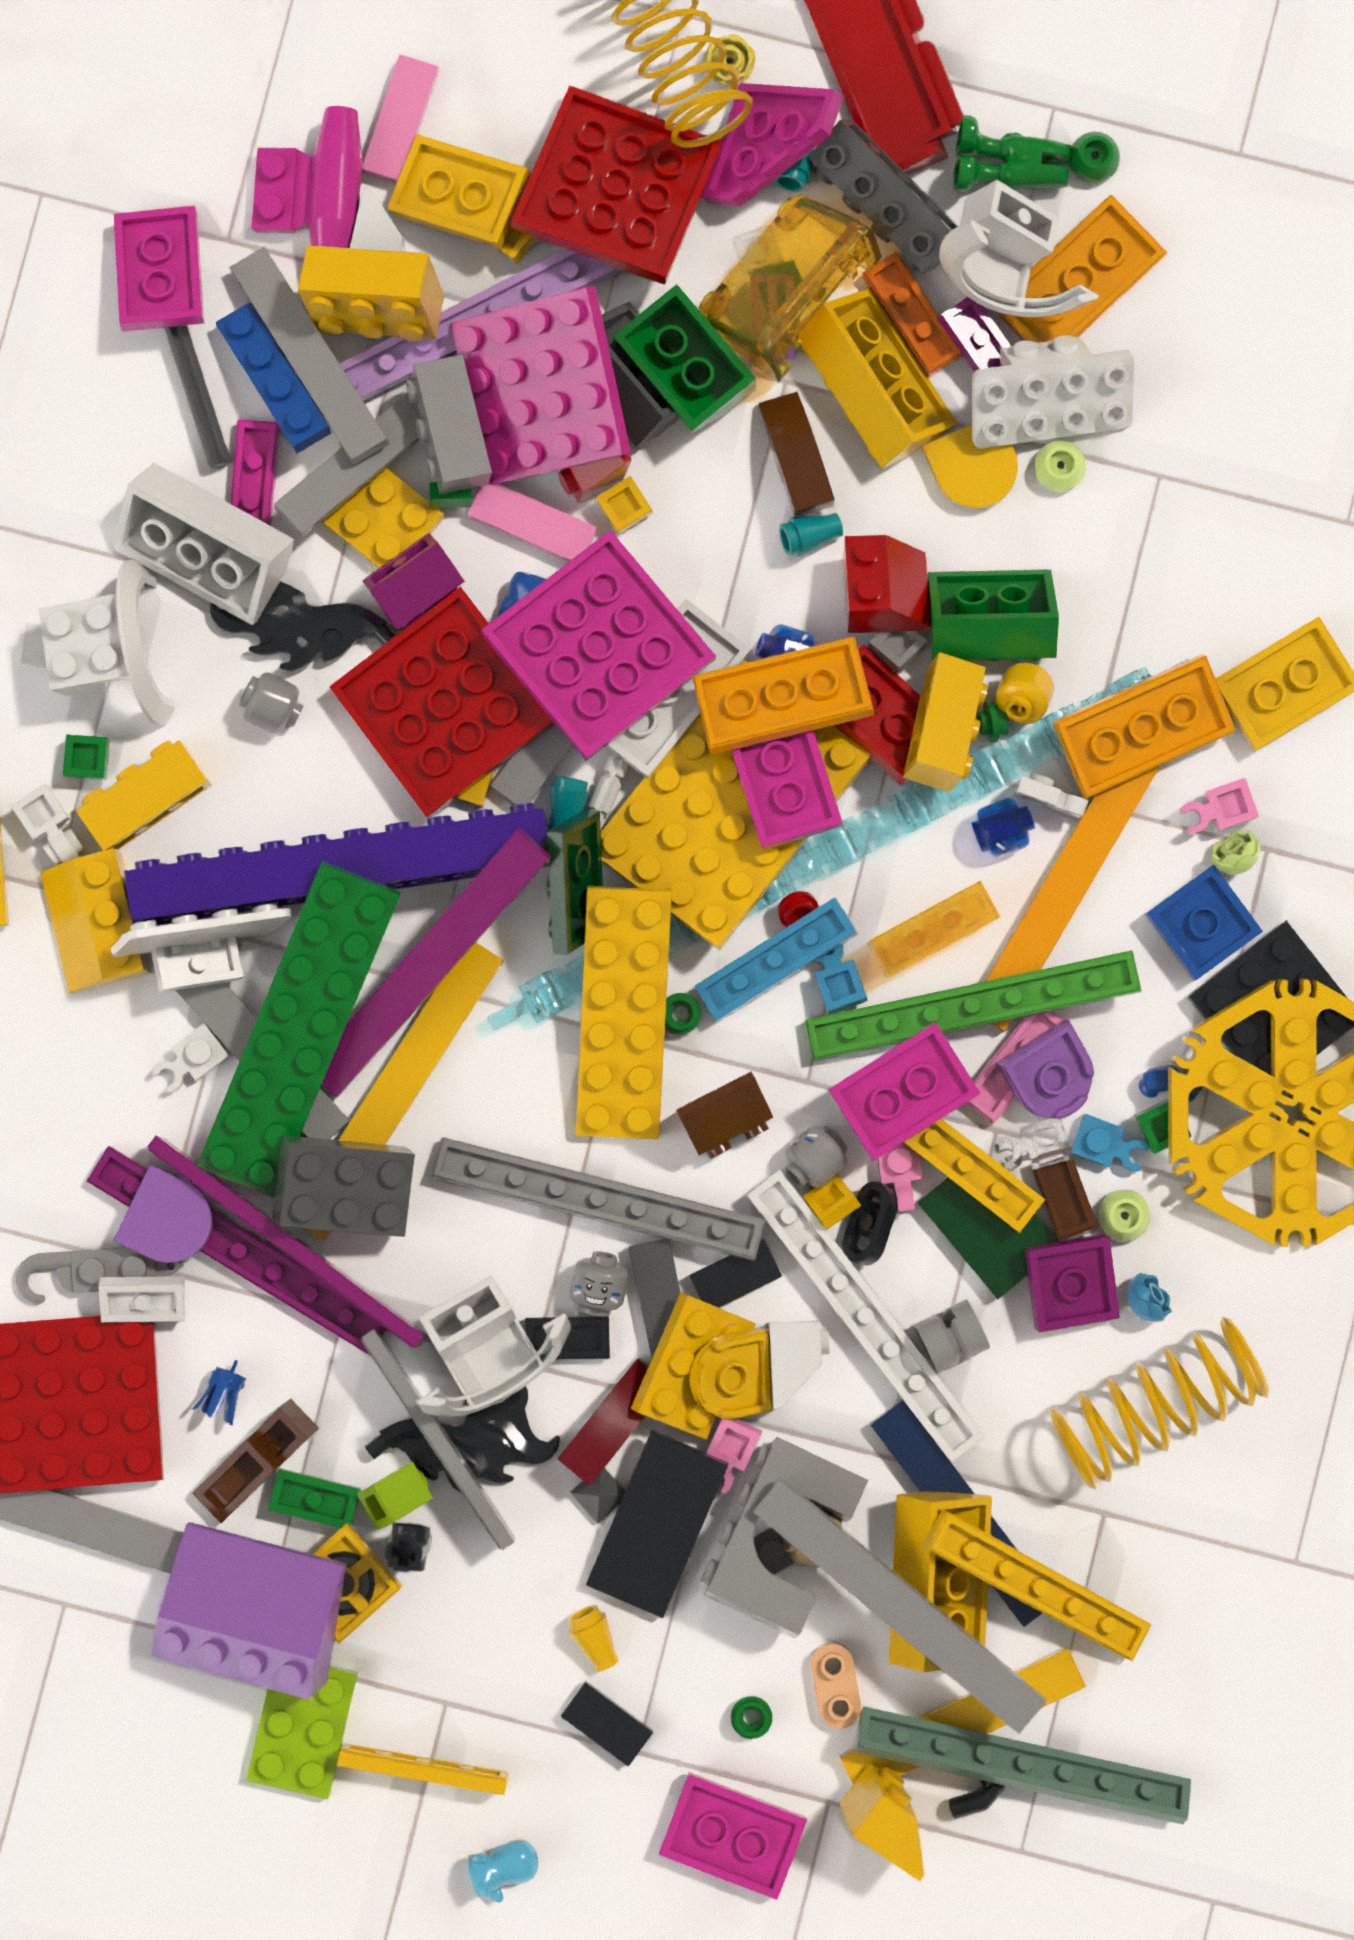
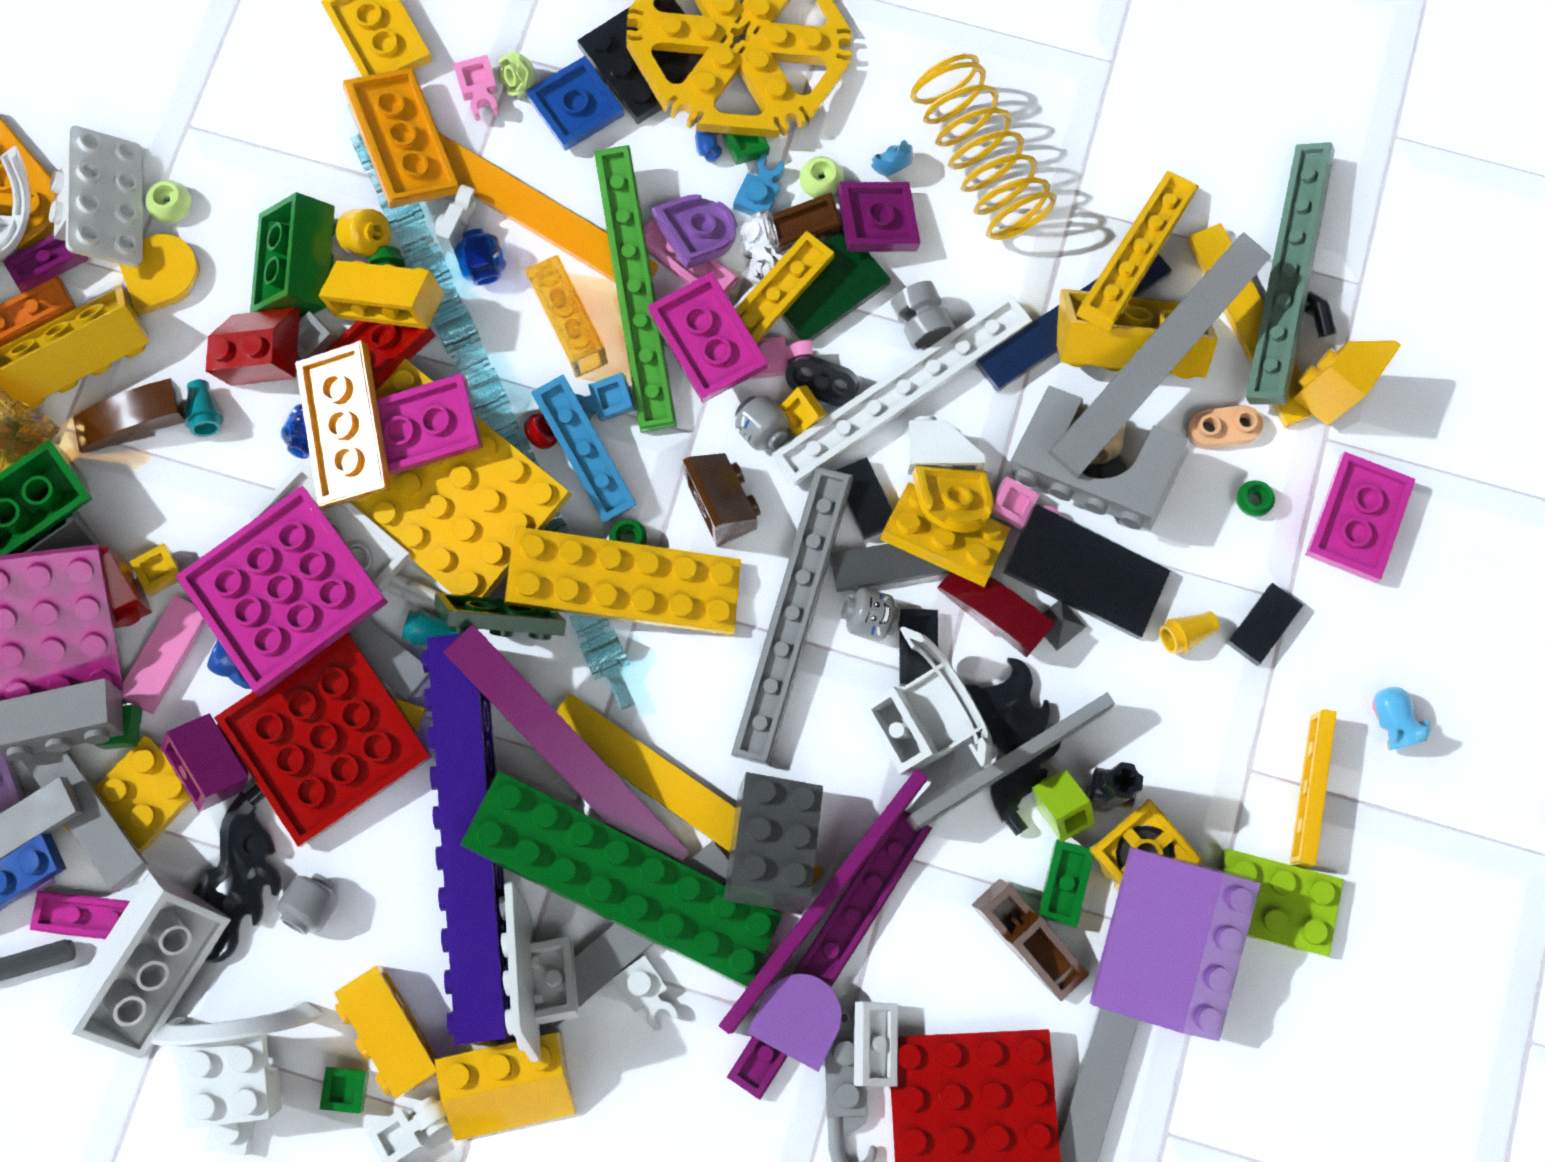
camera: 90 degrees left, 10 degrees down
blue piece [192,1360,247,1426] -> none

